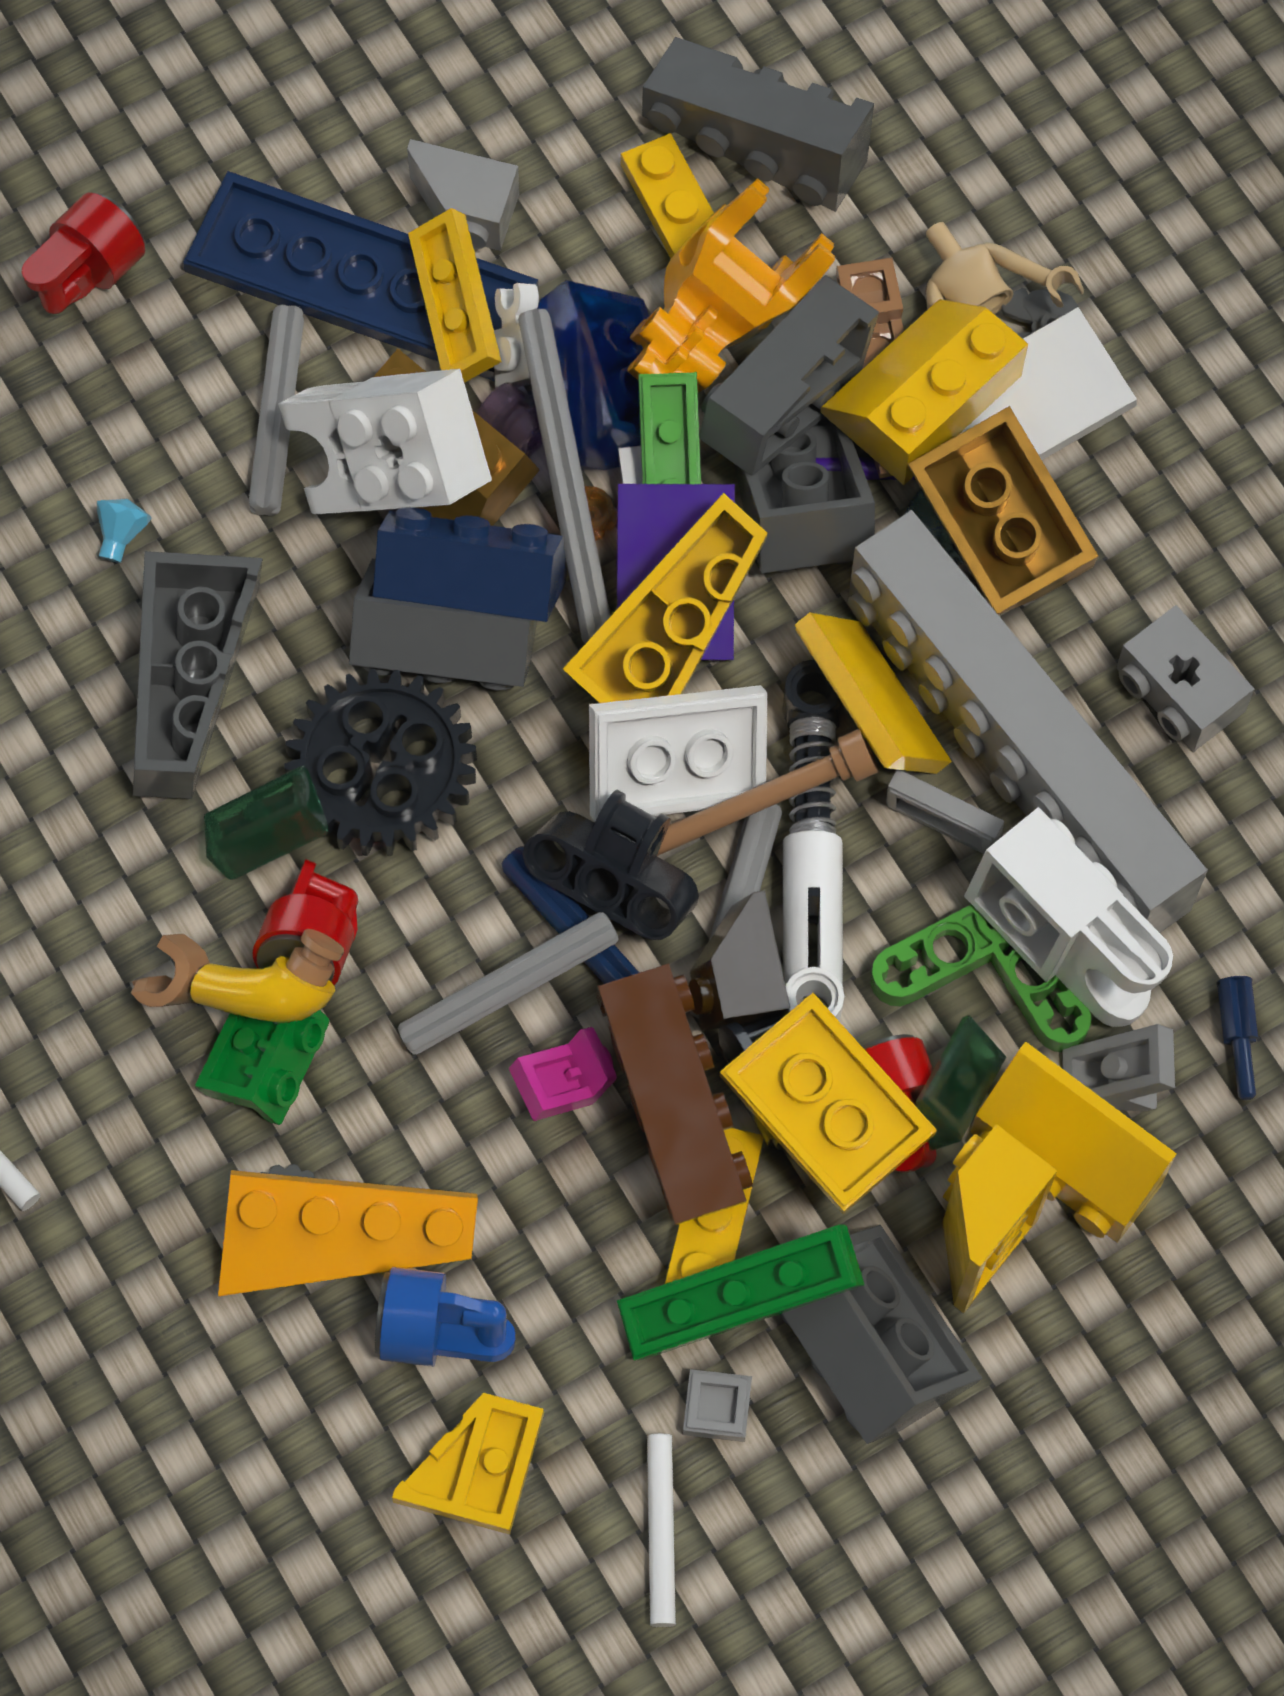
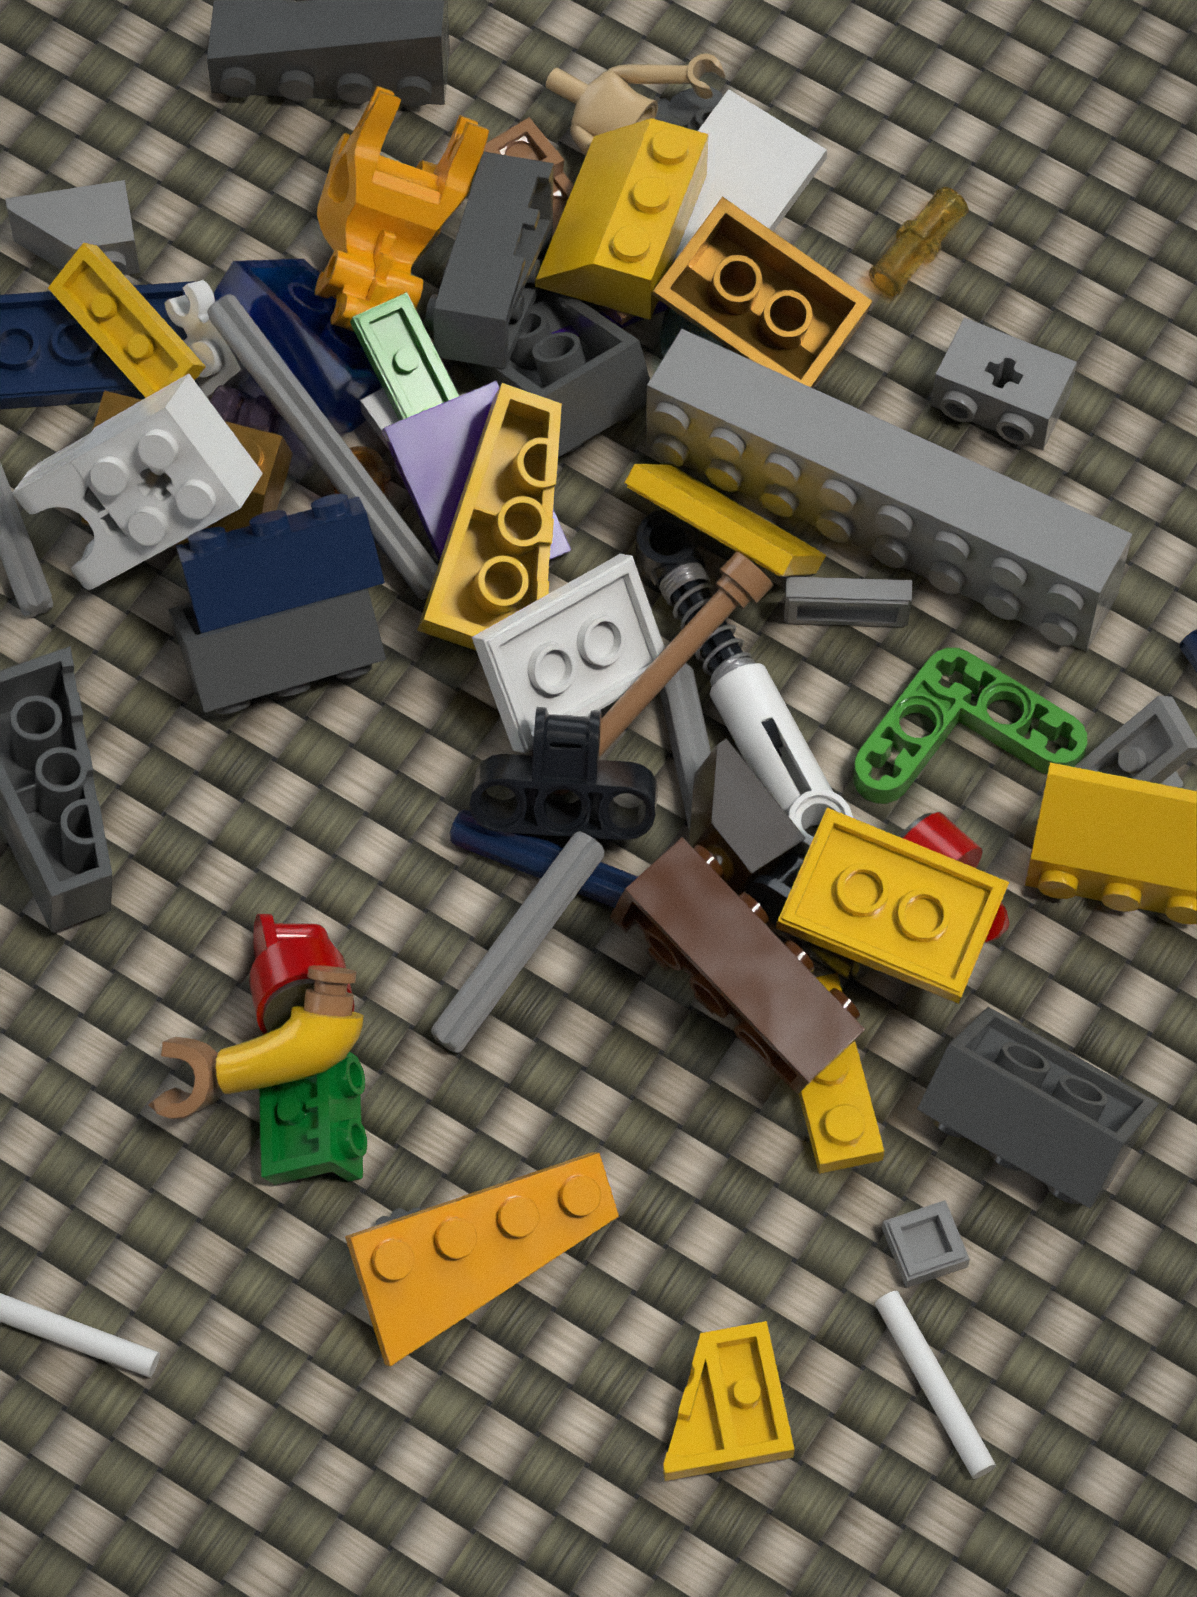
camera: 25 degrees left, 5 degrees down
clear green slope [204,765,328,880] -> none
black gear [284,669,477,856] -> none
blue piece [375,1267,515,1367] -> none
dark pink bracket [508,1027,617,1121] -> none
green tile [617,1224,865,1361] -> none
yellow plate [621,133,714,258] -> none
clear green slope [916,1015,1007,1150] -> none
yellow slope [943,1124,1058,1313] -> none
white brick [964,807,1173,1027] -> none
none -> clear yellow pin [868,187,969,296]

